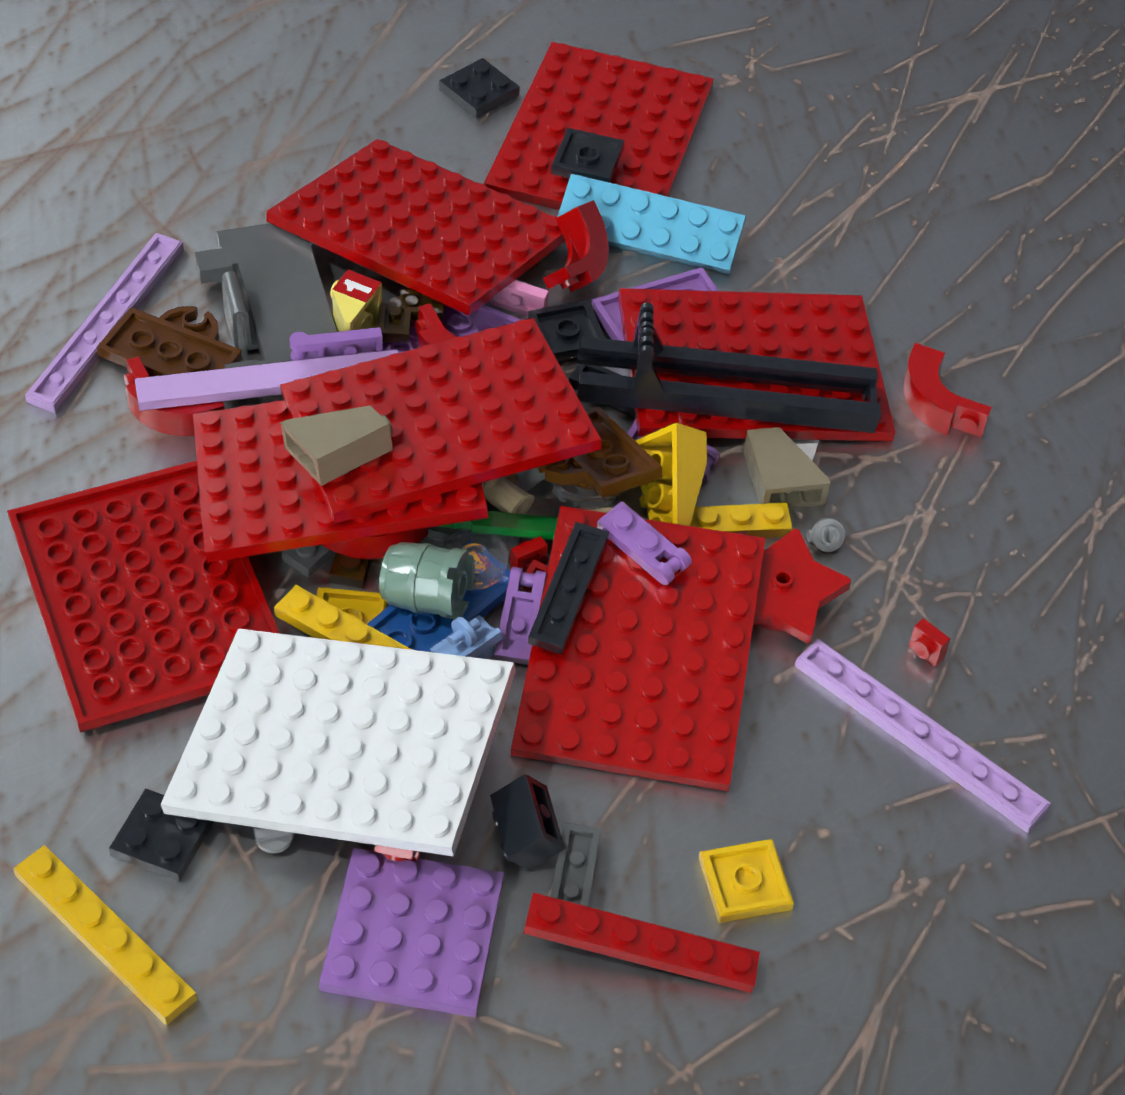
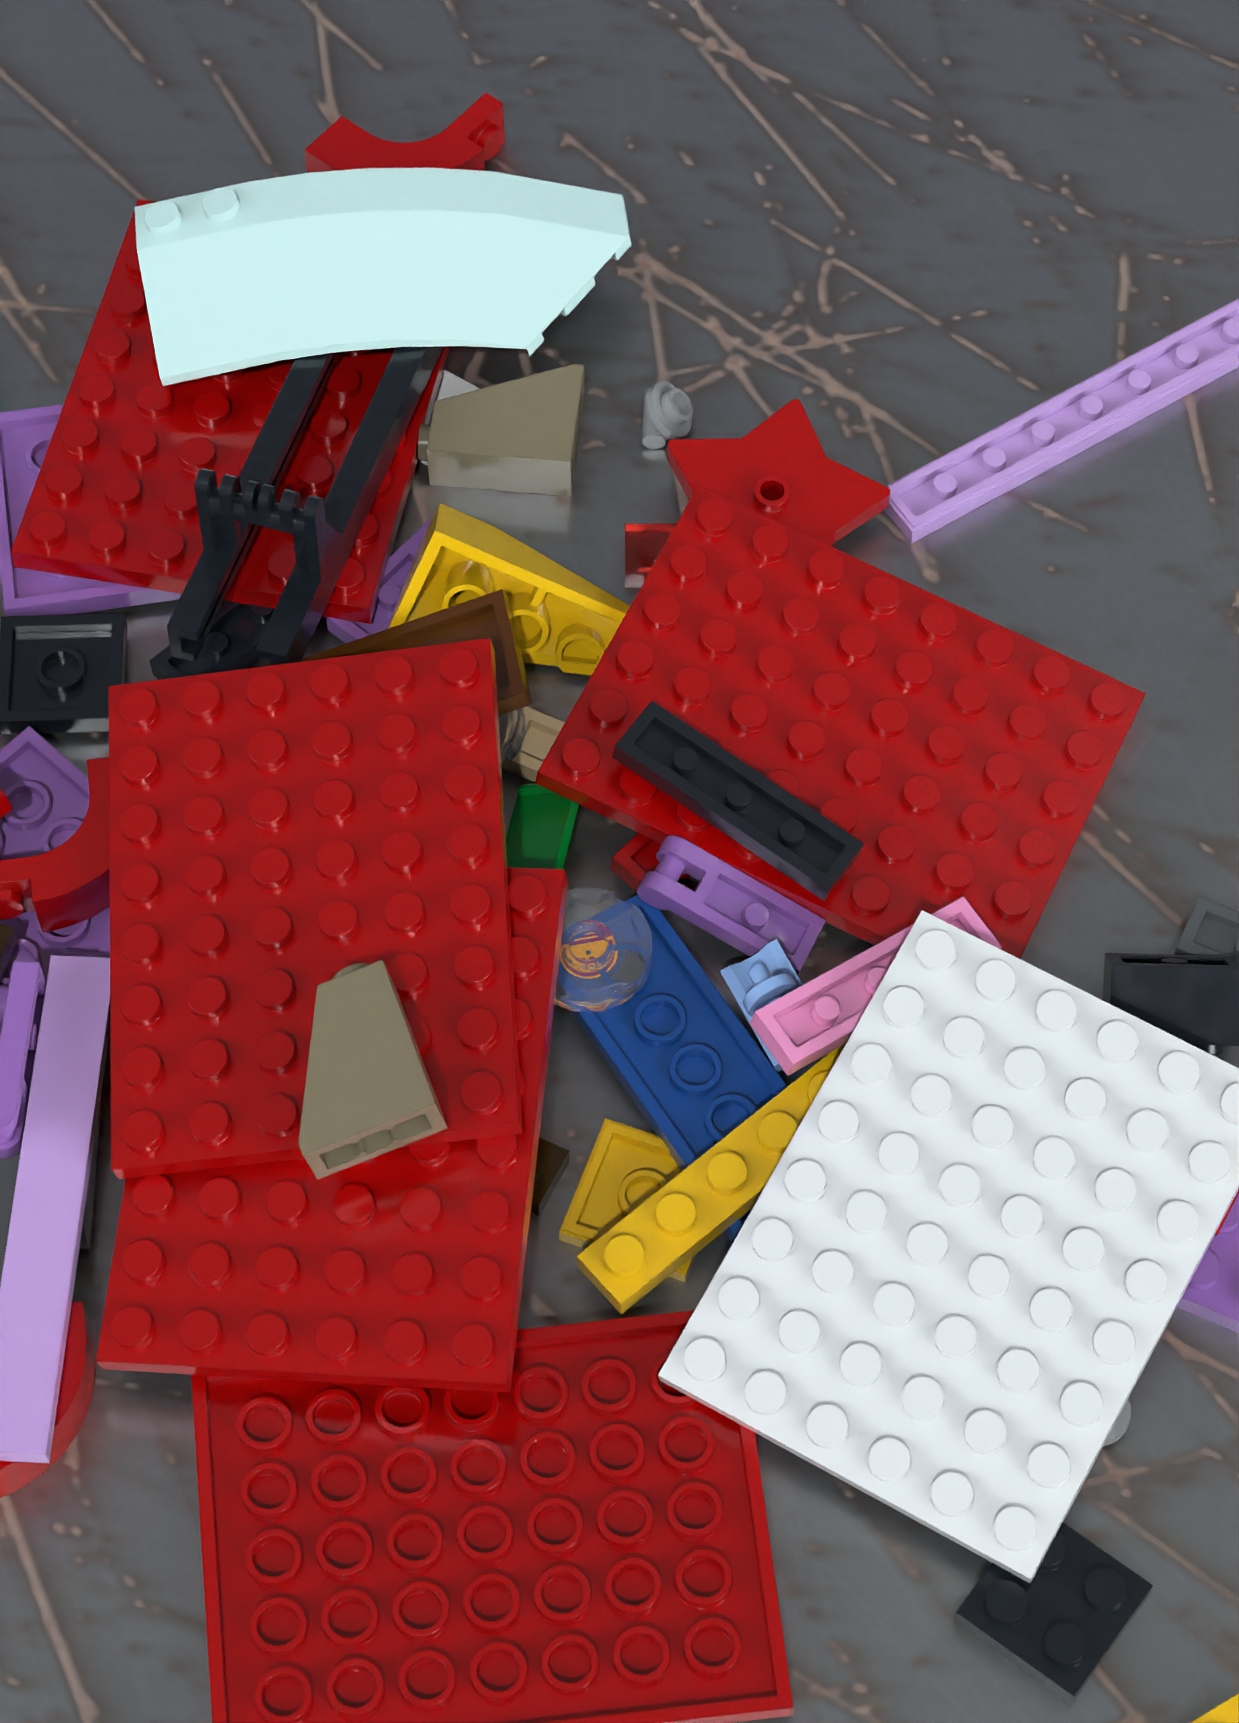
camera: 70 degrees left, 10 degrees up
sand green piece [379,542,475,620] -> none
red plate [510,536,548,572] -> none
medium lavender plate [597,501,692,585] -> none
yellow plate [690,503,793,538] -> none
red plate [908,618,951,667] -> none
none -> light aqua slope [134,168,632,386]
none -> bright pink plate [749,896,1002,1076]

